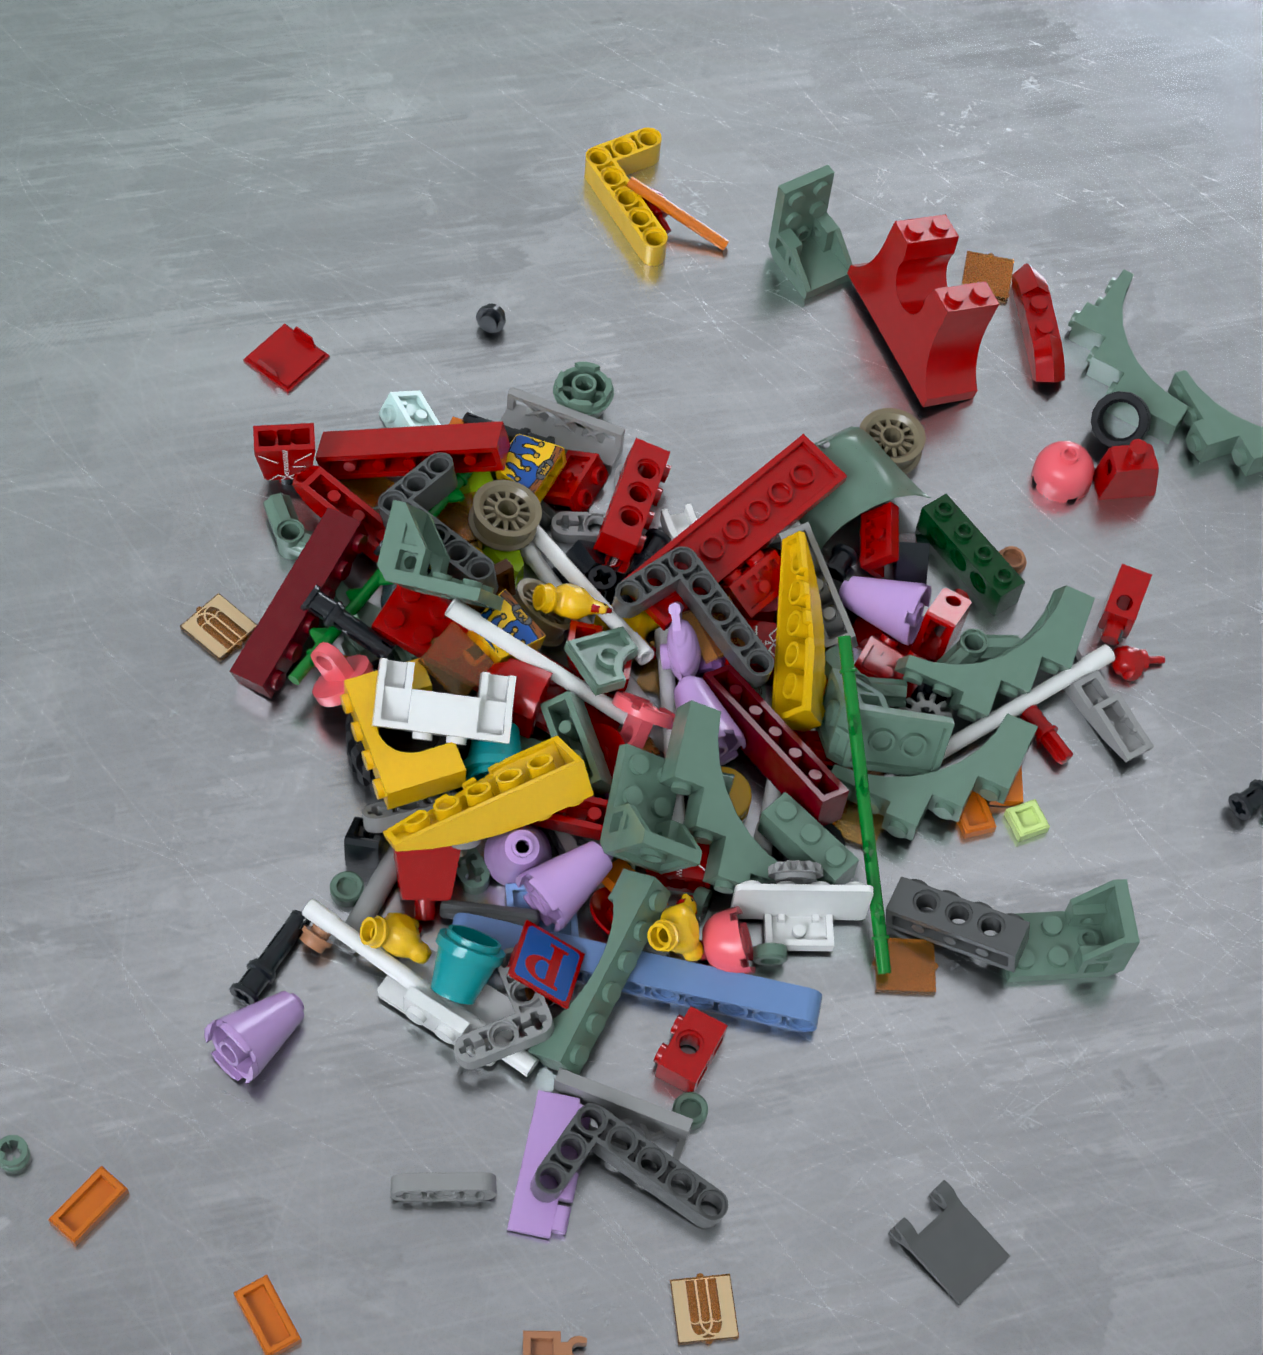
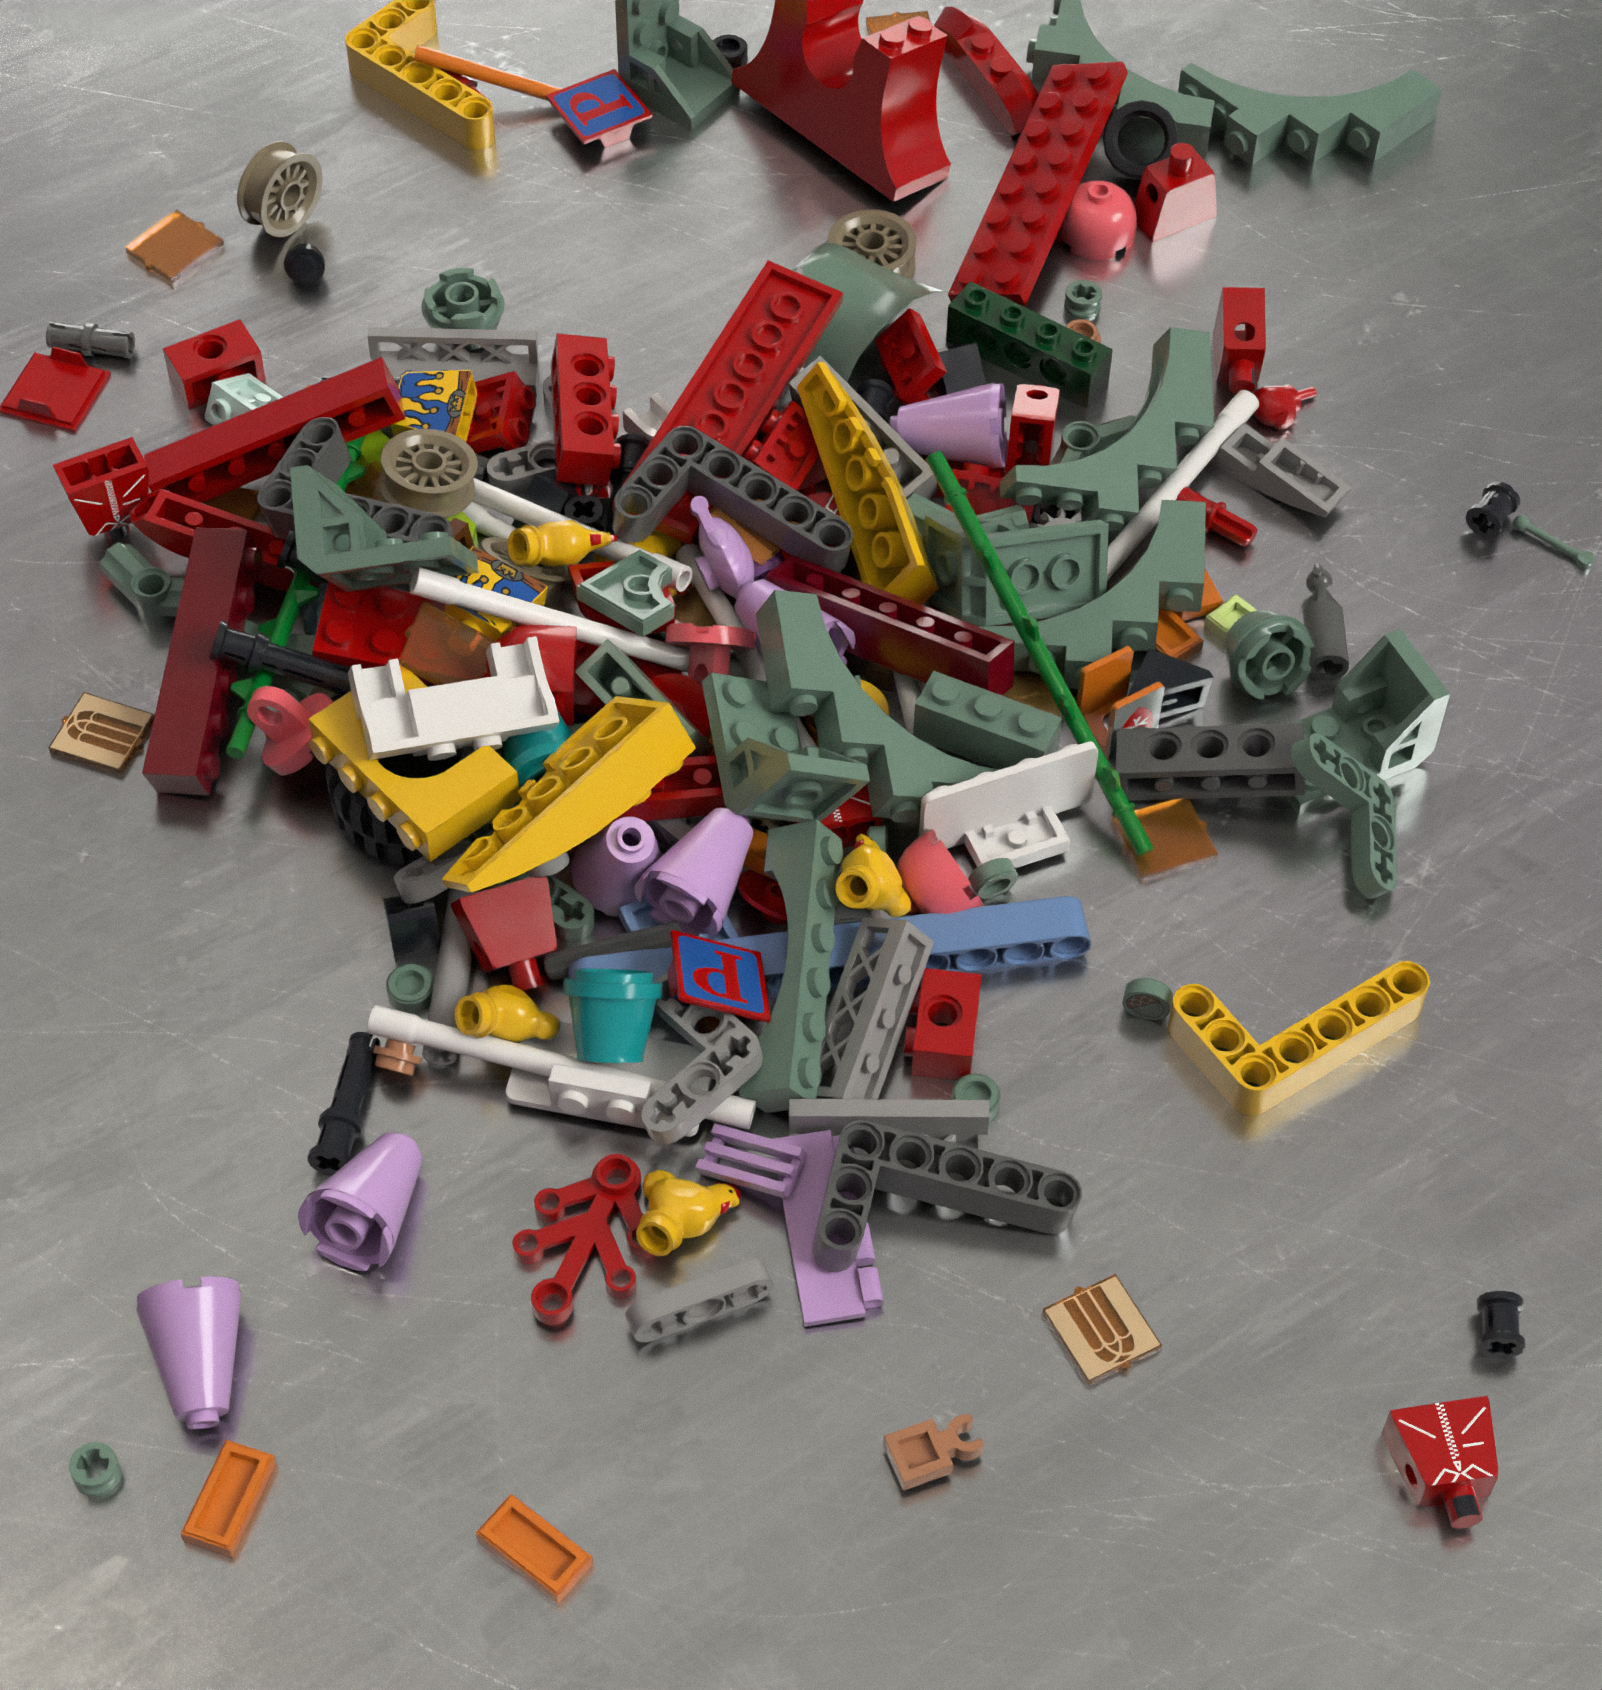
camera: 15 degrees left, 5 degrees down
light grey gear [768,860,823,884] -> none
dark grey flag [889,1180,1010,1305] -> none
none -> dark grey pin [46,321,135,359]
none -> clear orange piece [125,210,224,284]
none -> lavender cone [136,1276,241,1429]
none -> red brick [163,319,266,410]
none -> dark tan wheel [237,141,323,237]
none -> red plant [512,1154,652,1325]
none -> piece [546,69,653,148]
none -> yellow animal [636,1169,741,1256]
none -> lavender tile [695,1123,807,1199]
none -> black tile [713,34,748,69]
none -> light grey fence [817,917,934,1099]
none -> red plate [948,61,1128,306]
none -> sand green bush [1064,280,1102,319]
none -> orange piece [1076,646,1165,759]
none -> sand green tile [1122,978,1173,1020]
none -> black slope [1128,649,1213,718]
none -> yellow beam [1168,961,1430,1116]
none -> sand green cone [1224,610,1314,699]
none -> sand green beam [1291,733,1397,899]
none -> dark grey wheel [1303,563,1350,680]

